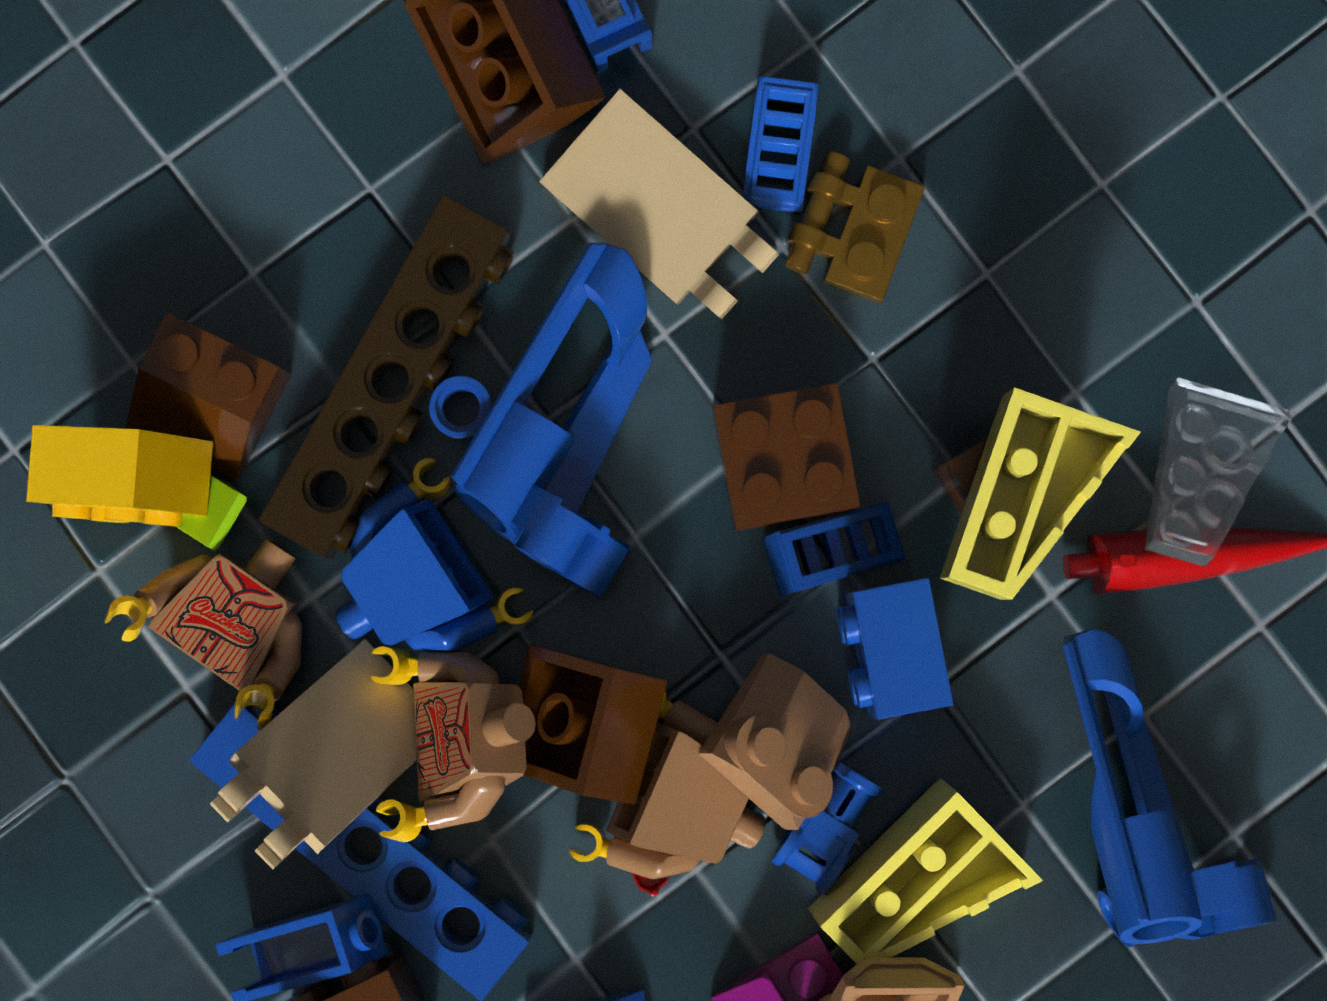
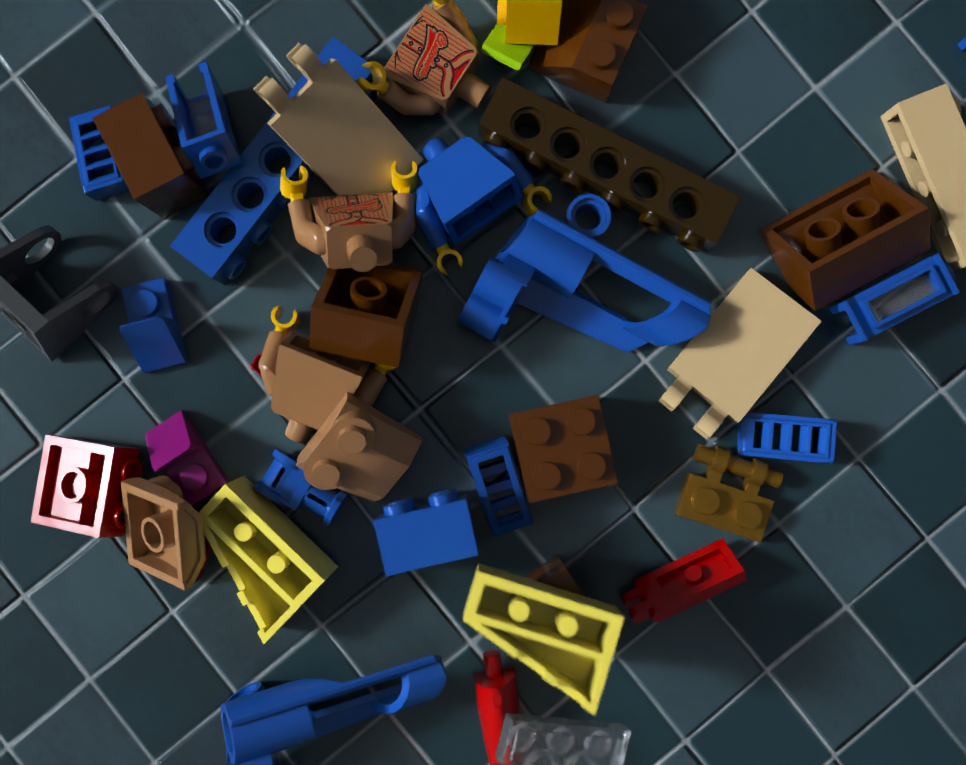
camera: 85 degrees right, 0 degrees up
none -> red hinge [621,538,747,623]

